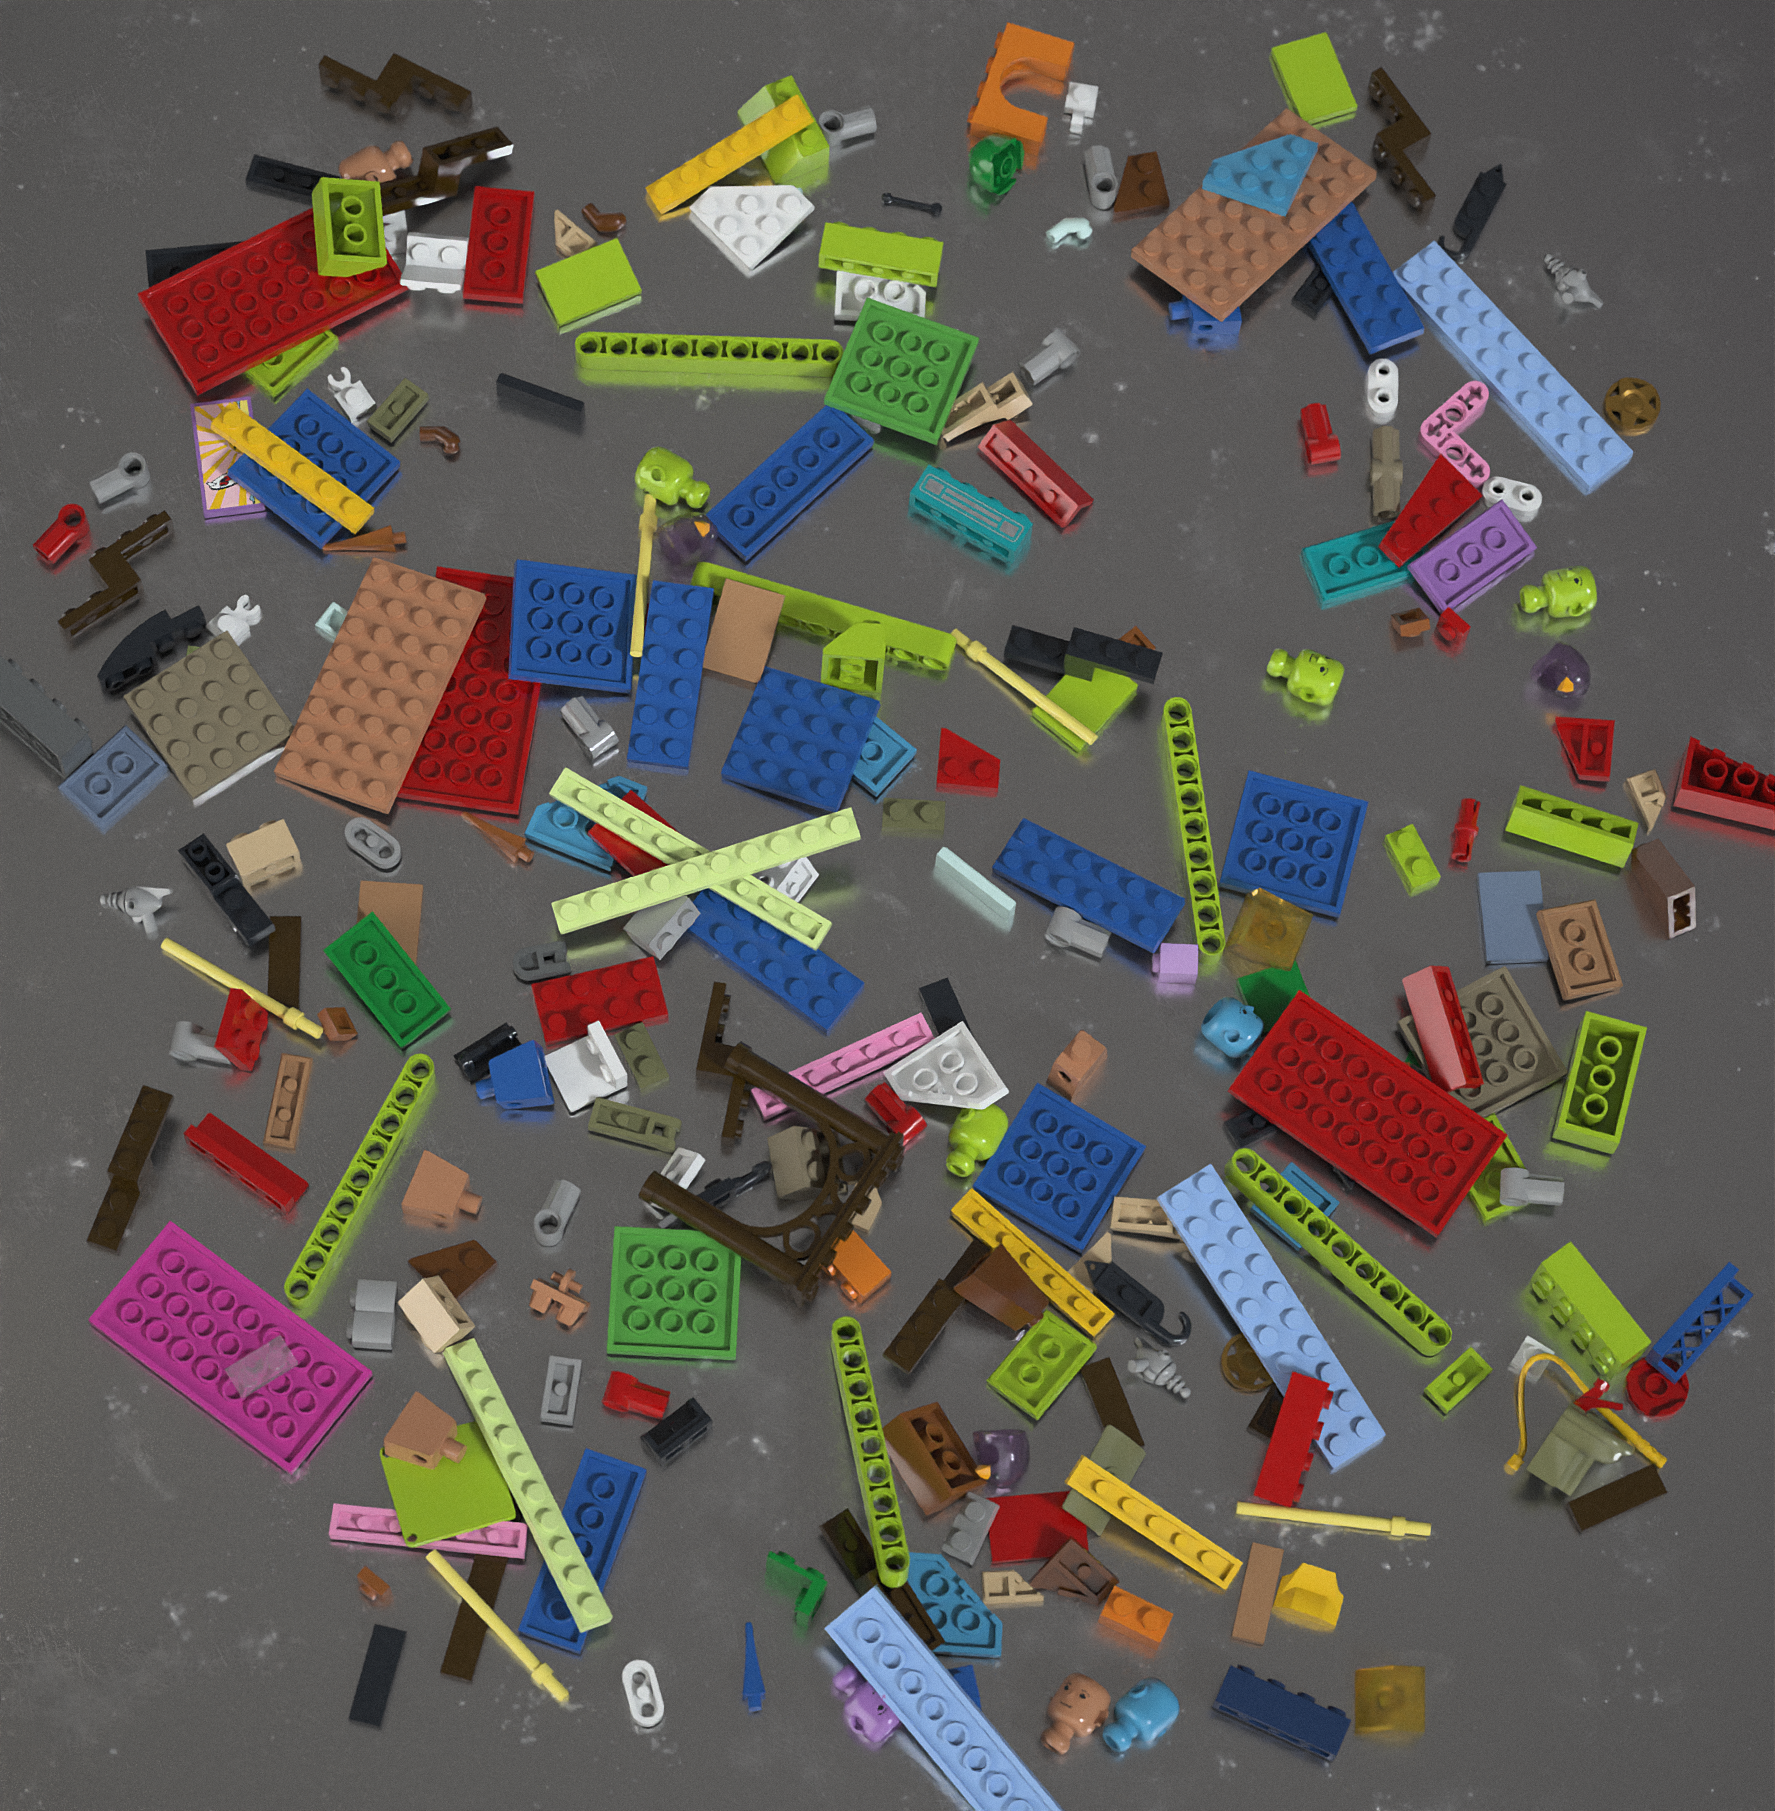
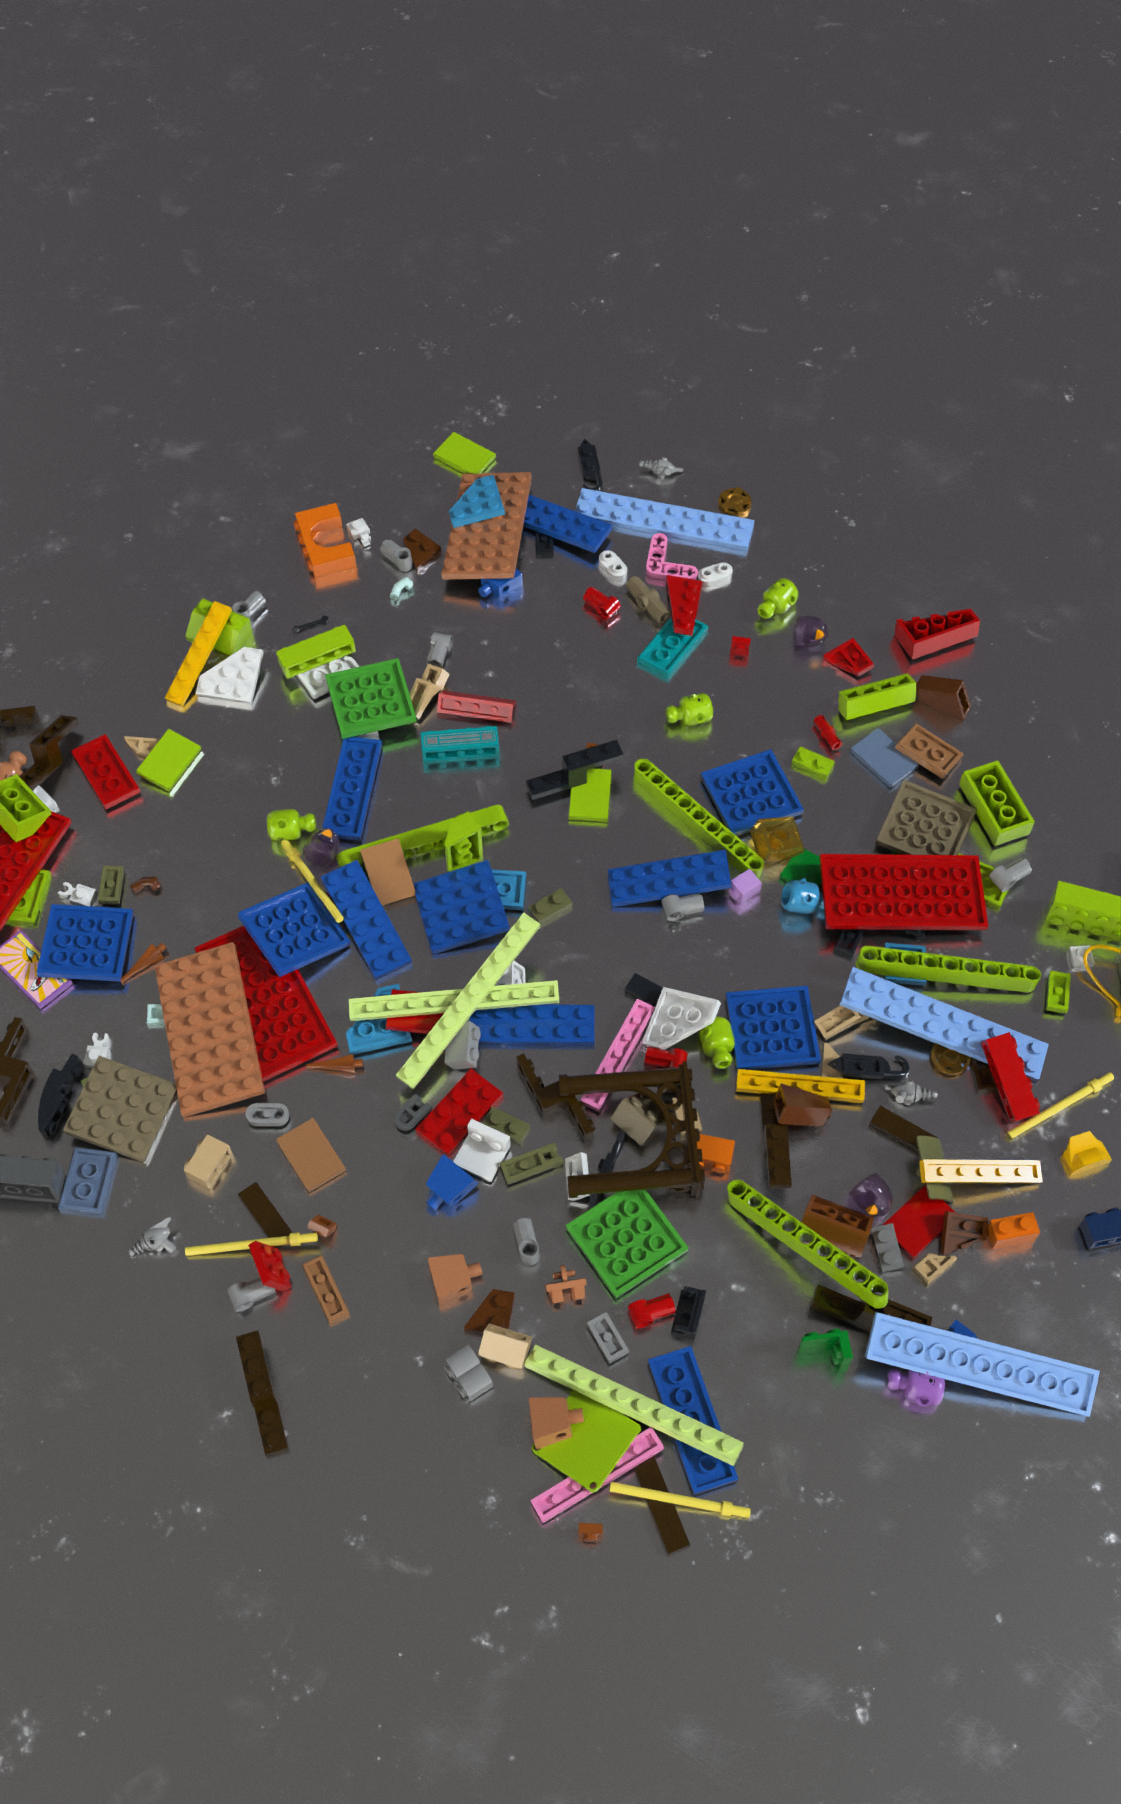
camera: 30 degrees left, 10 degrees down
dark pink plate [88,1221,373,1476] -> none
black slope [178,833,276,947] -> none
red panel [183,1113,309,1215] -> none
yellow plate [211,402,375,534] -> none
clear plate [224,1335,298,1399] -> none
lime beam [284,1053,436,1309] -> none
green plate [323,911,451,1049] -> none
black tile [348,1624,407,1729] -> none
white bracket [400,232,468,293] -> none
black hinge [453,1022,522,1081] -> none
black tile [496,373,585,425] -> none
light grey piece [560,696,619,759] -> none
lime beam [575,332,844,377] -> none
reddish brown arm [581,203,626,232] -> none
white plate [622,1660,664,1727] -> none
blue piece [742,1622,766,1711] -> none
dark azure plate [907,1552,1003,1658] -> none
light aqua tile [935,847,1016,922] -> none
red wing [936,728,1000,793] -> none
light yellow bar [951,629,1098,745] -> none
green cylinder [968,133,1024,195] -> none
lime tile [986,1309,1097,1420] -> none
nougat piece [1040,1673,1111,1755] -> none
nougat torso [1046,1029,1108,1101] -> none
dark azure piece [1102,1677,1180,1752] -> none
medium nougat tile [1231,1542,1284,1646] -> none
dark brown bracket [1368,67,1436,215] -> none
dark orange plate [1391,608,1430,637] -> none
panel [1402,965,1484,1093] -> none
medium lavender tile [1407,499,1537,614] -> none
tan tile [1625,769,1667,832] -> none

